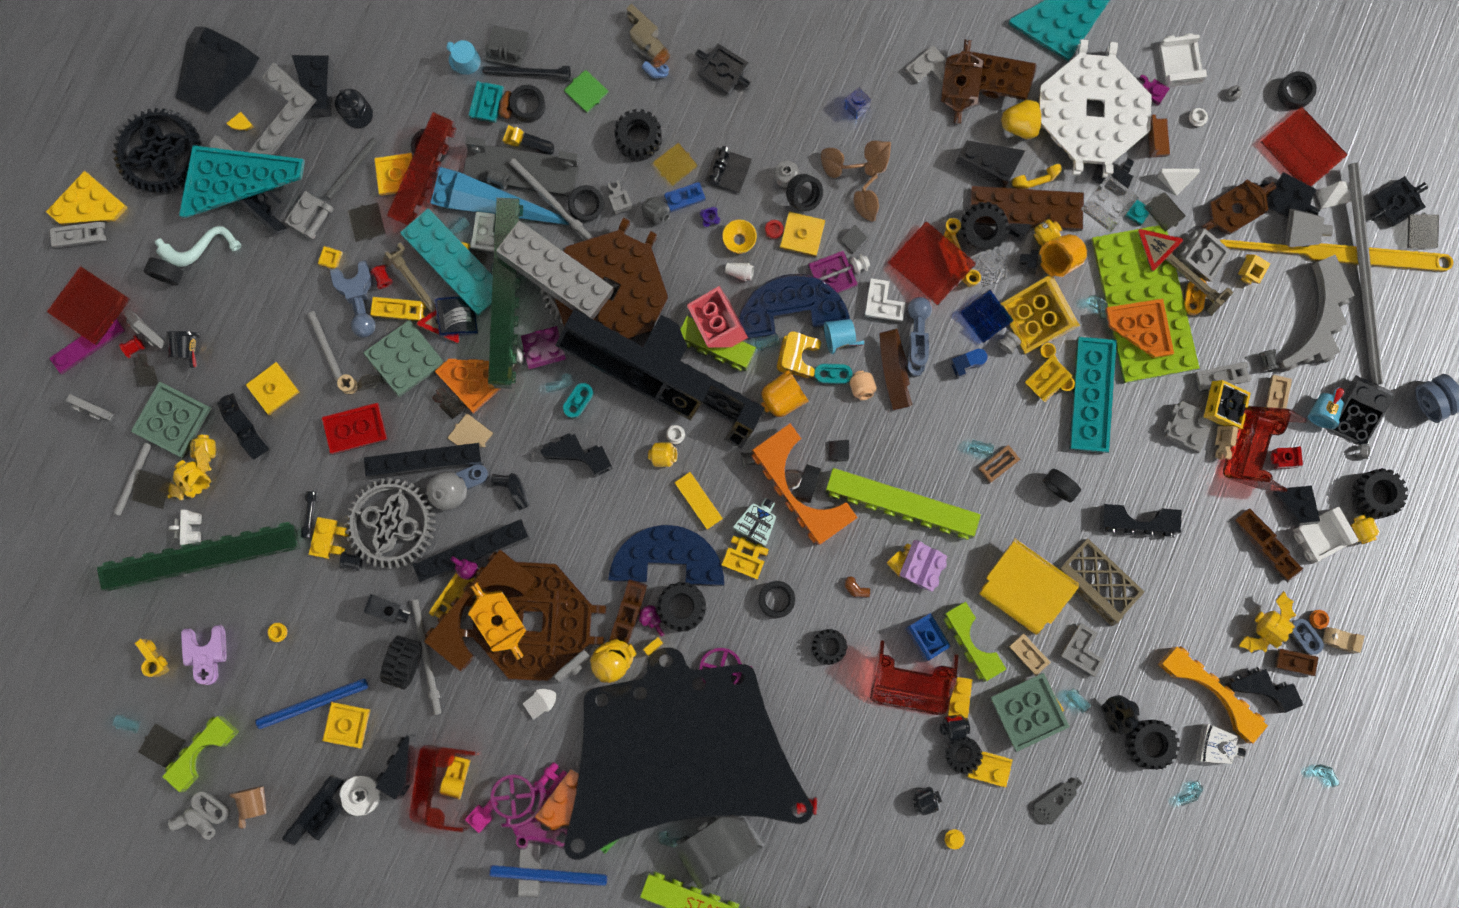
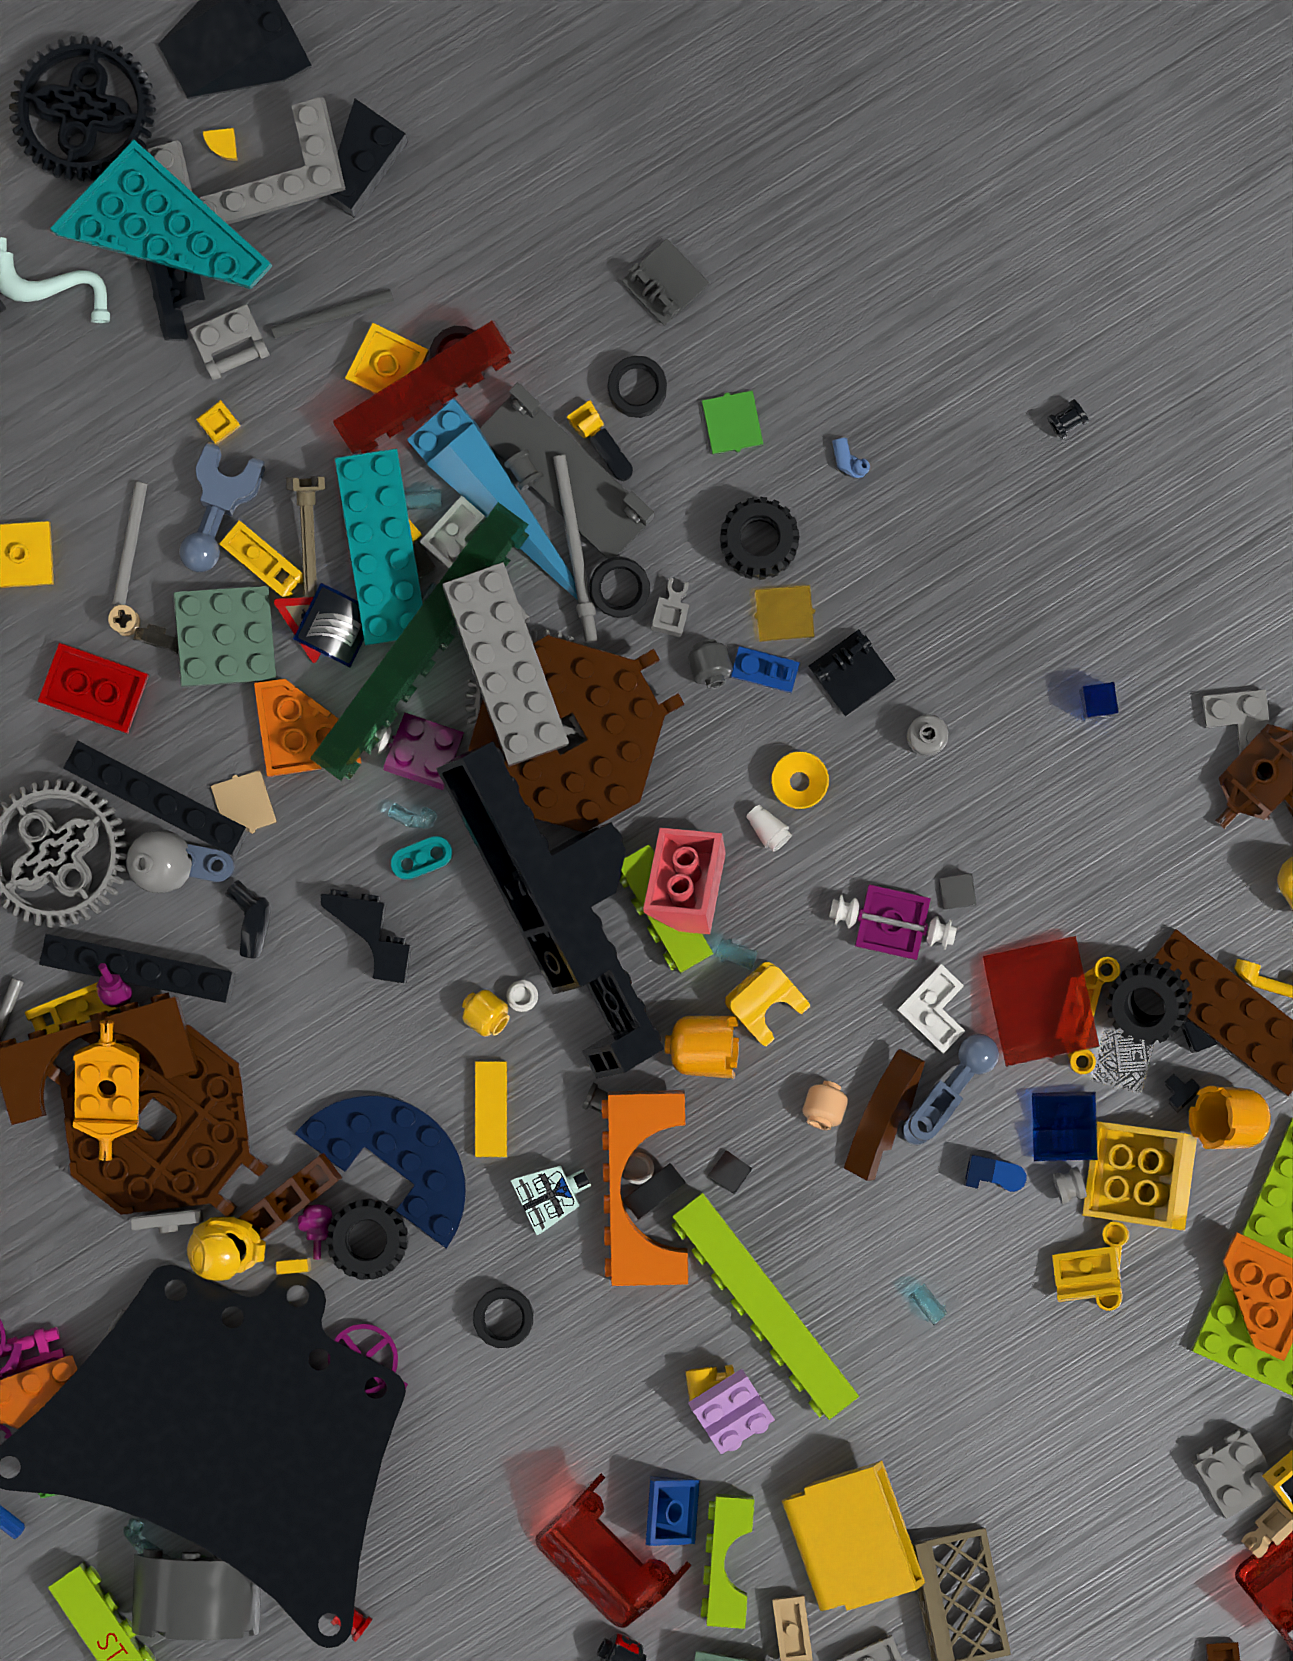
camera: 40 degrees right, 5 degrees up
black piece [335,89,373,129] -> none
clear smoke piece [348,202,386,242] -> none
red bush [370,265,393,289] -> none
clear smoke plate [432,387,467,419] -> none
medium azure hat [446,40,481,75] -> none
teal plate [468,81,504,123] -> none
black piece [482,66,571,81] -> none
dark orange arm [498,91,512,119] -> none
white tile [523,689,556,720] -> none
dark tan plate [626,3,670,66] -> none
black plate [695,44,752,95] -> none
dark purple plate [700,207,720,227] -> none
yellow plate [722,535,769,580] -> none
dark blue plate [739,274,850,339] -> none
red tile [765,220,784,240] -> none
yellow plate [780,211,825,257] -> none
black tyre [786,174,823,211] -> none
black tyre [812,629,847,665] -> none
teal plate [814,364,853,384] -> none
medium nougat plant [821,140,891,222] -> none
medium azure hat [824,319,864,354] -> none
dark orange arm [844,576,870,598] -> none
yellow plate [947,676,973,718] -> none
black wedge [956,140,1026,188] -> none
medium nougat tile [978,445,1021,483] -> none
yellow head [1033,219,1062,247] -> none
black tyre [1043,469,1081,503] -> none
teal plate [1070,337,1117,453] -> none
clear light blue arm [1087,295,1107,319] -> none
black arch [1099,504,1182,538] -> none

